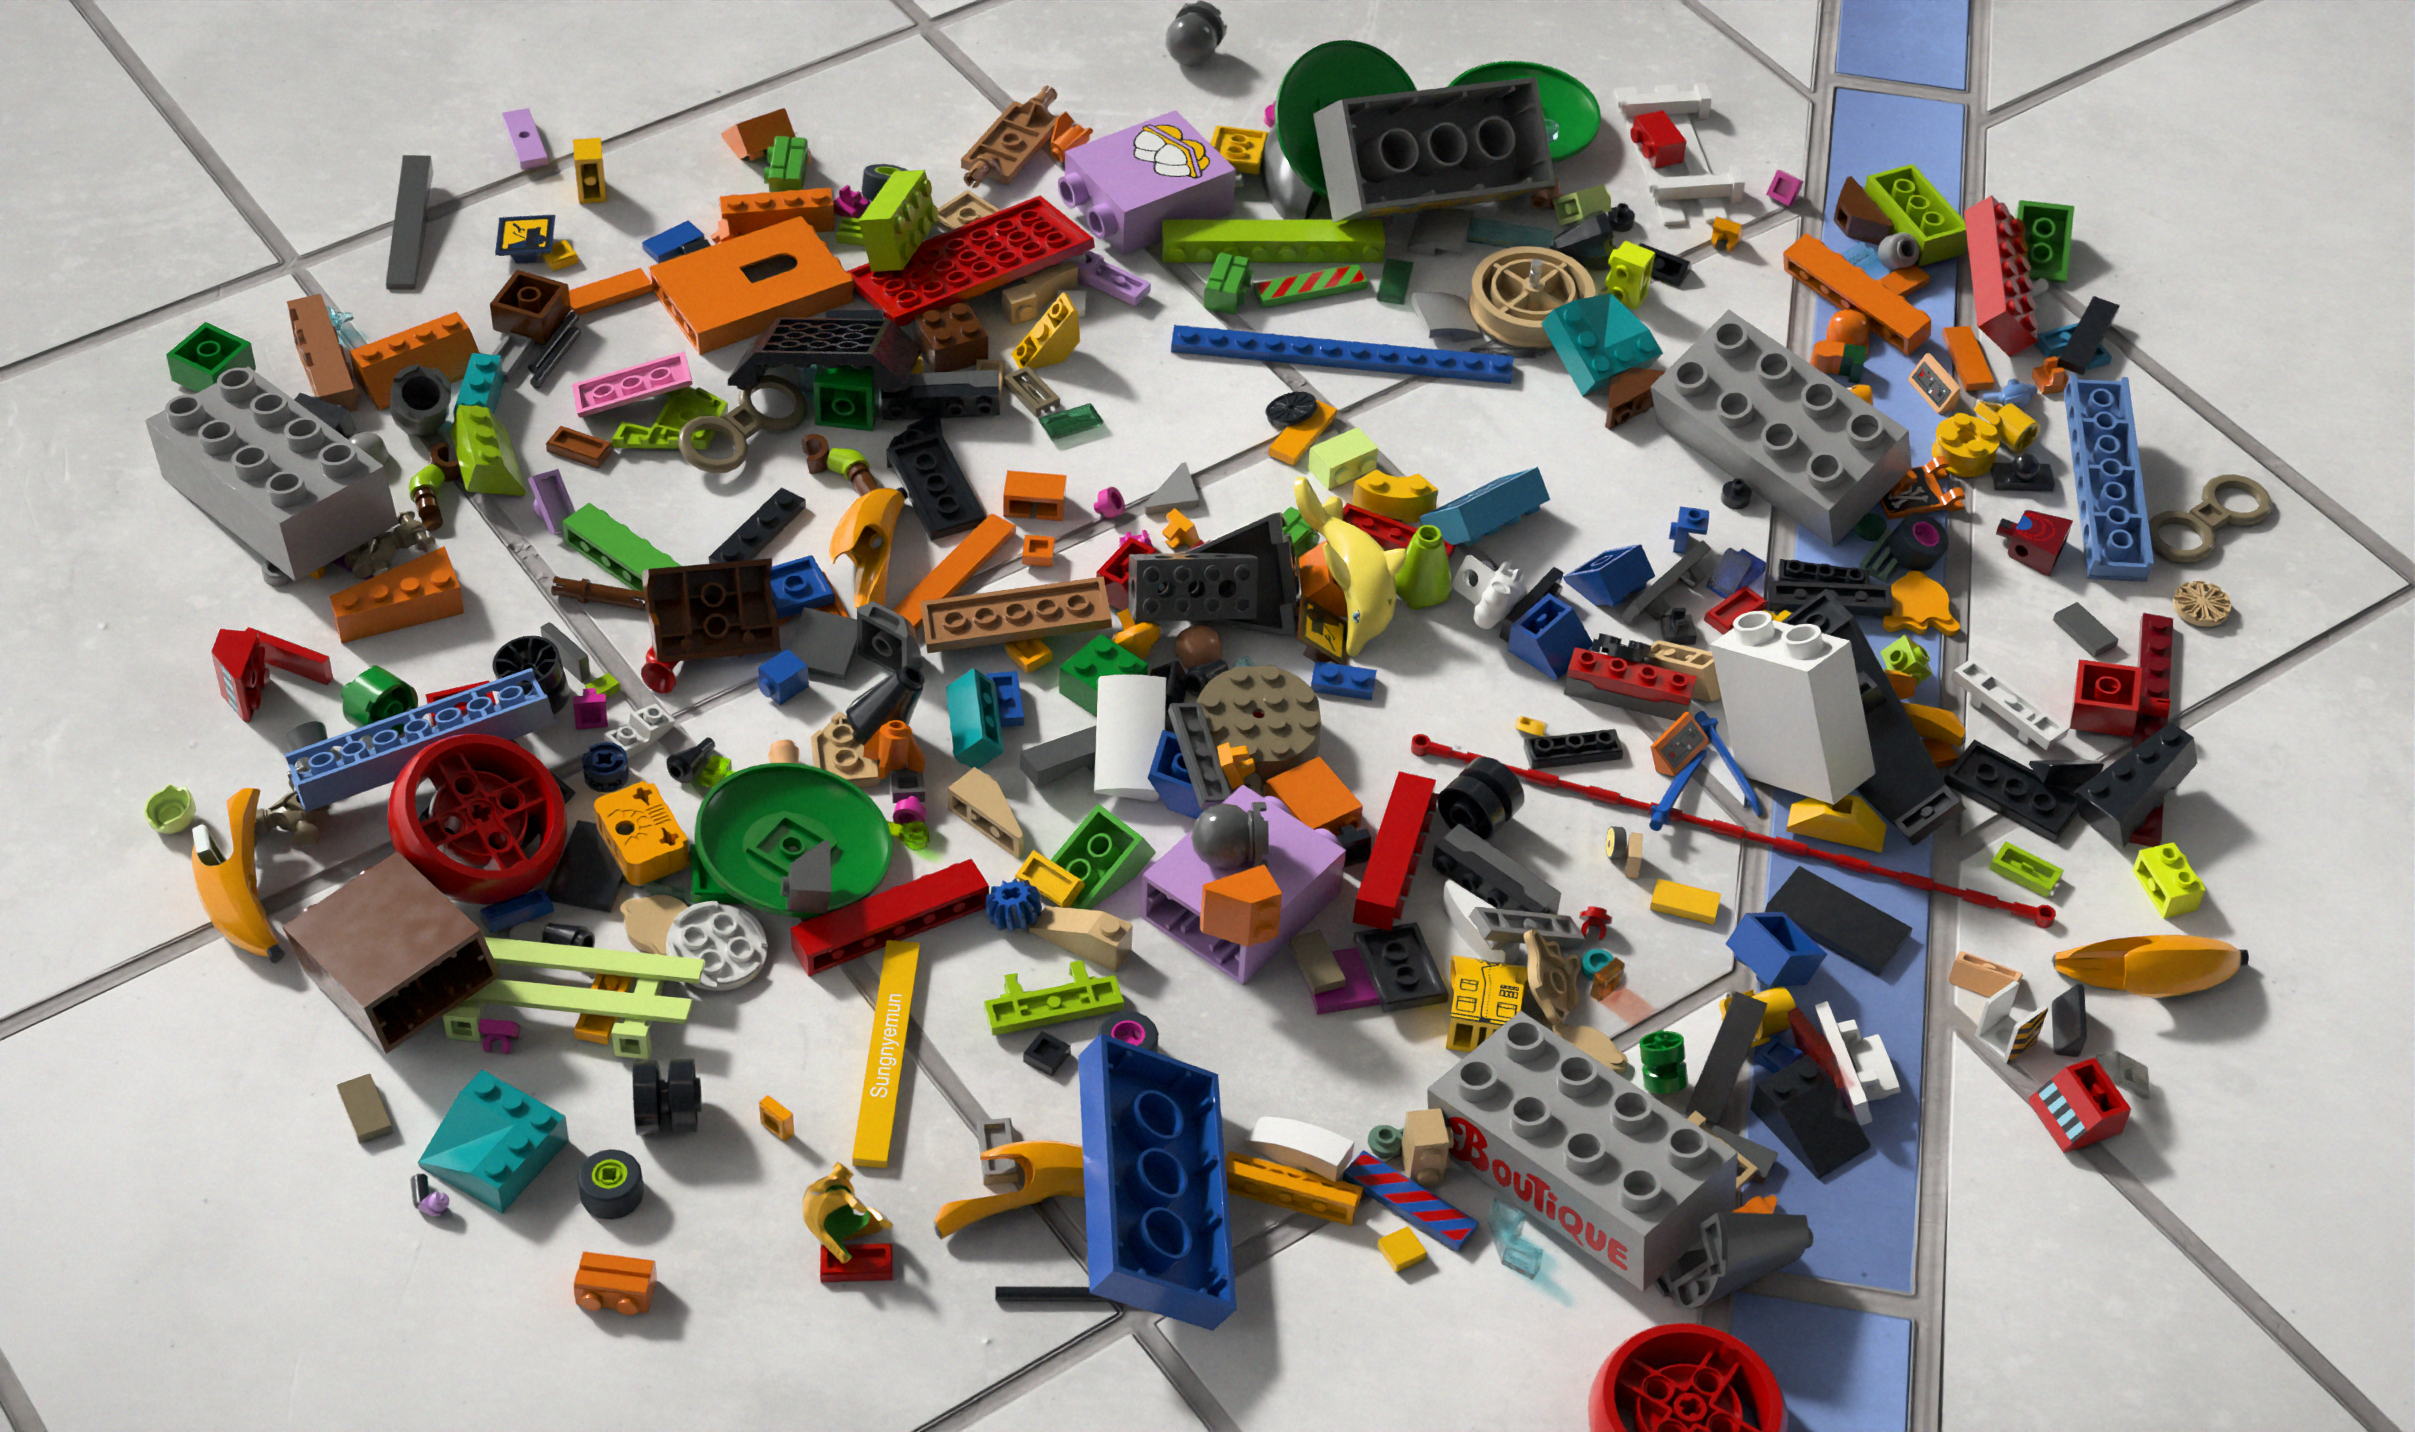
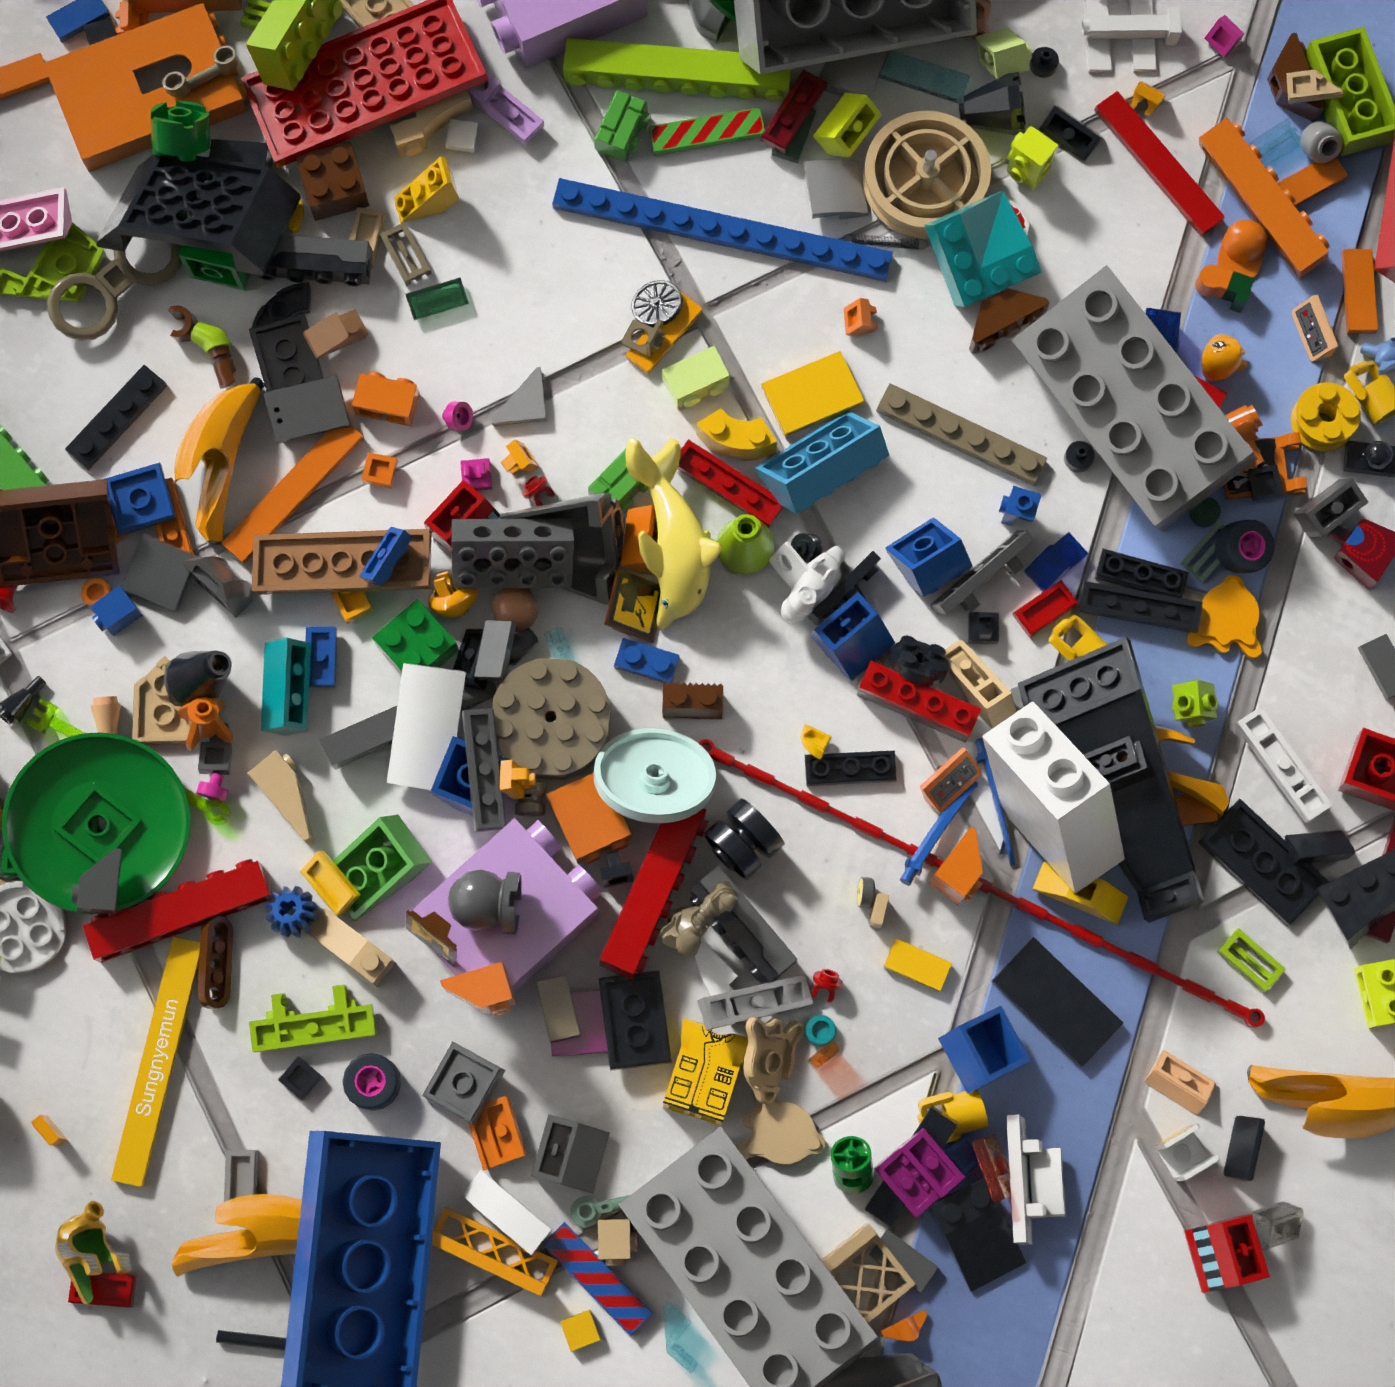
camera: 10 degrees right, 30 degrees up
none -> orange tile [81,578,112,608]
none -> green brick [150,101,210,161]
none -> dark tan bar [162,45,238,98]
none -> reddish brown plate [197,916,234,1009]
none -> dark grey container [263,375,351,444]
none -> medium nougat slope [303,309,369,359]
none -> blue plate [359,527,413,586]
none -> piece [406,910,457,967]
none -> dark grey tile [422,1041,506,1125]
none -> orange plate [468,1096,528,1170]
none -> tile [474,620,516,681]
none -> dark grey slope [531,1114,610,1194]
none -> light aqua dish [594,728,716,823]
none -> dark tan bracket [621,319,666,358]
none -> dark tan piece [660,880,737,957]
none -> reddish brown brick [662,682,723,719]
none -> dark red tile [760,69,828,154]
none -> yellow tile [761,351,864,437]
none -> neon yellow brick [813,93,882,158]
none -> orange tile [843,298,878,337]
none -> magenta slope [874,1128,965,1218]
none -> dark tan plate [876,383,1047,486]
none -> orange slope [929,826,983,905]
none -> red tile [1094,91,1225,237]
none -> black tile [1247,465,1283,501]
none -> tan tile [1286,69,1343,104]
none -> flat silver brick [1293,478,1369,538]

